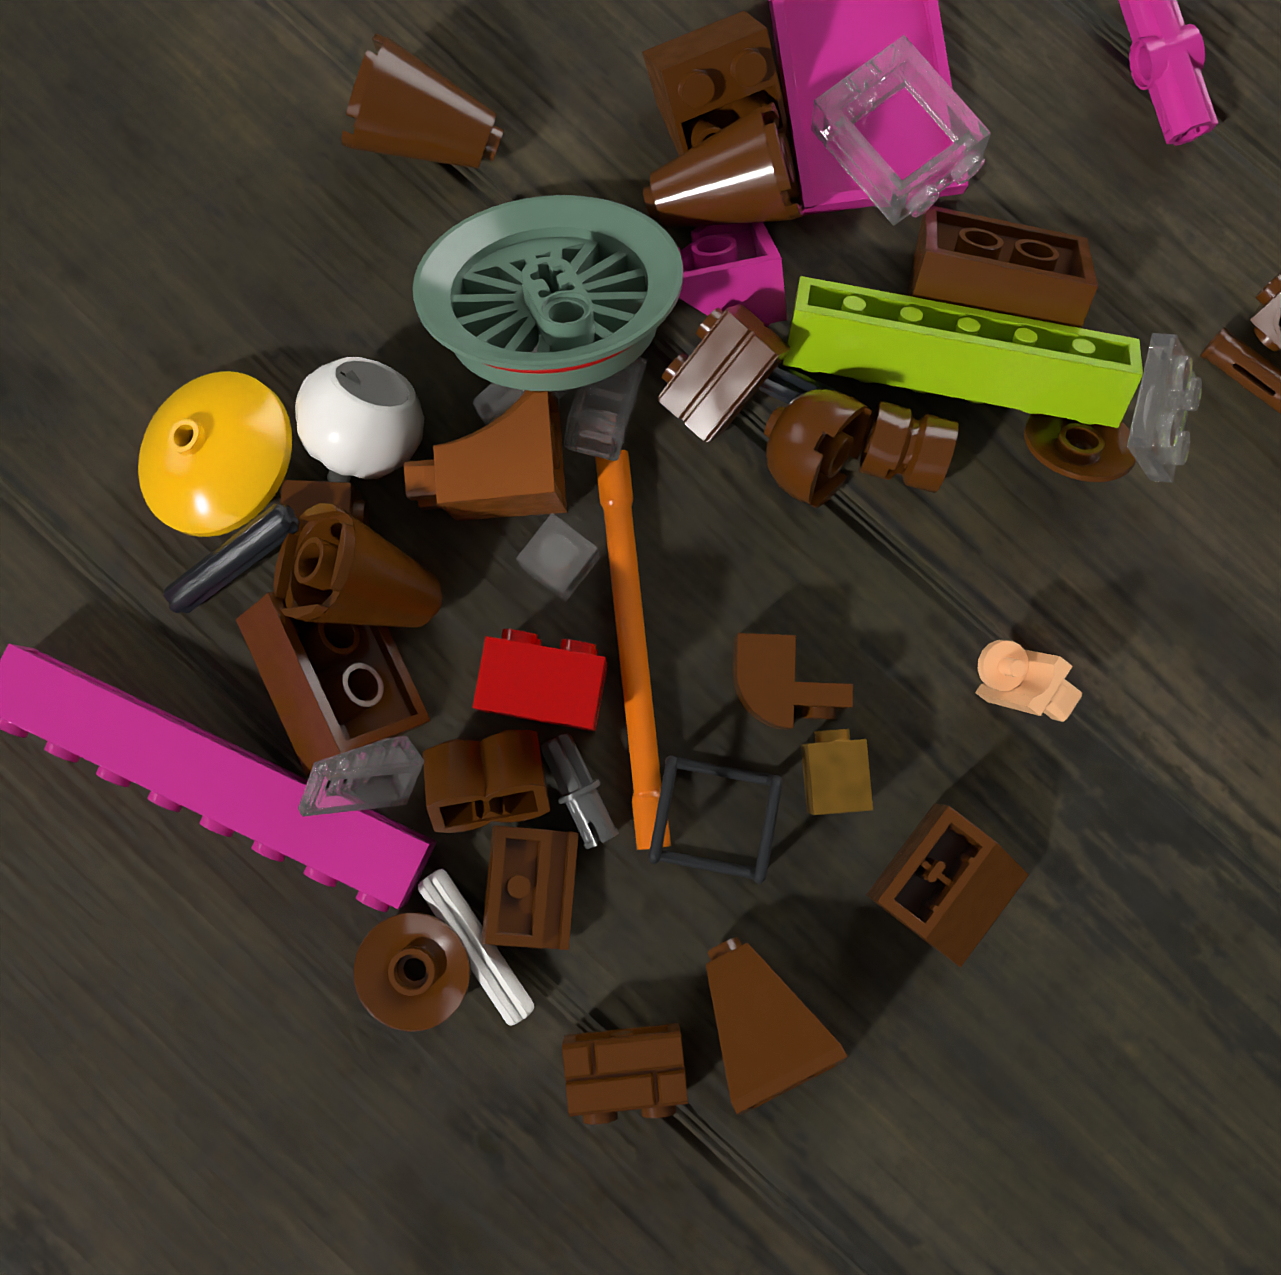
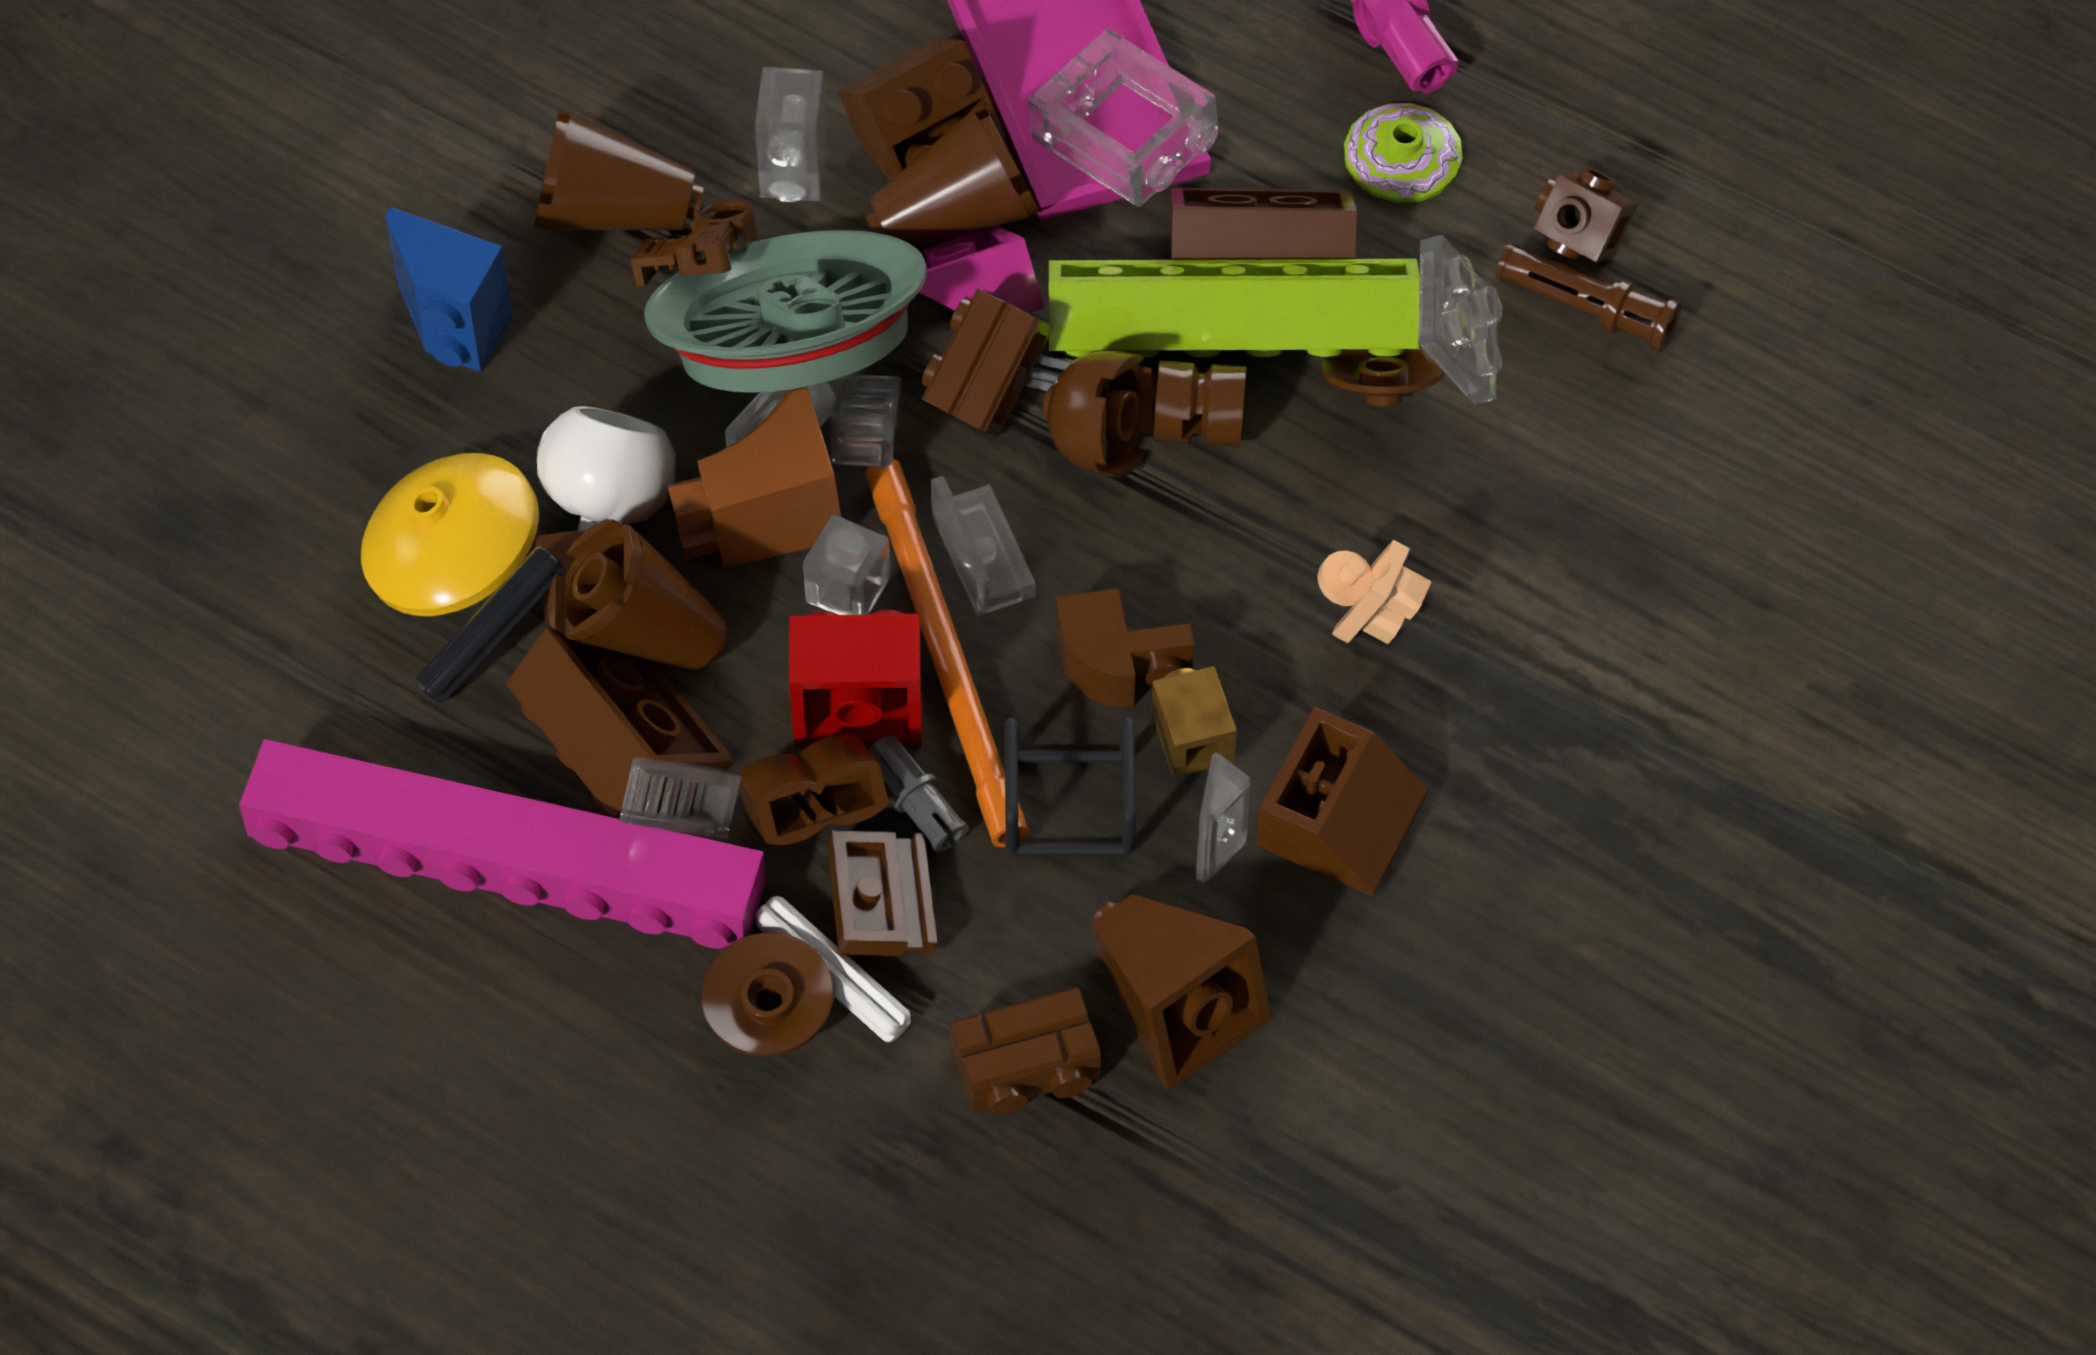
camera: 10 degrees left, 25 degrees down
none -> blue slope [385,207,513,372]
none -> reddish brown piece [630,200,757,287]
none -> clear brick [755,67,827,202]
none -> clear panel [931,475,1036,616]
none -> clear slope [1196,752,1251,883]
none -> dish [1344,103,1463,203]

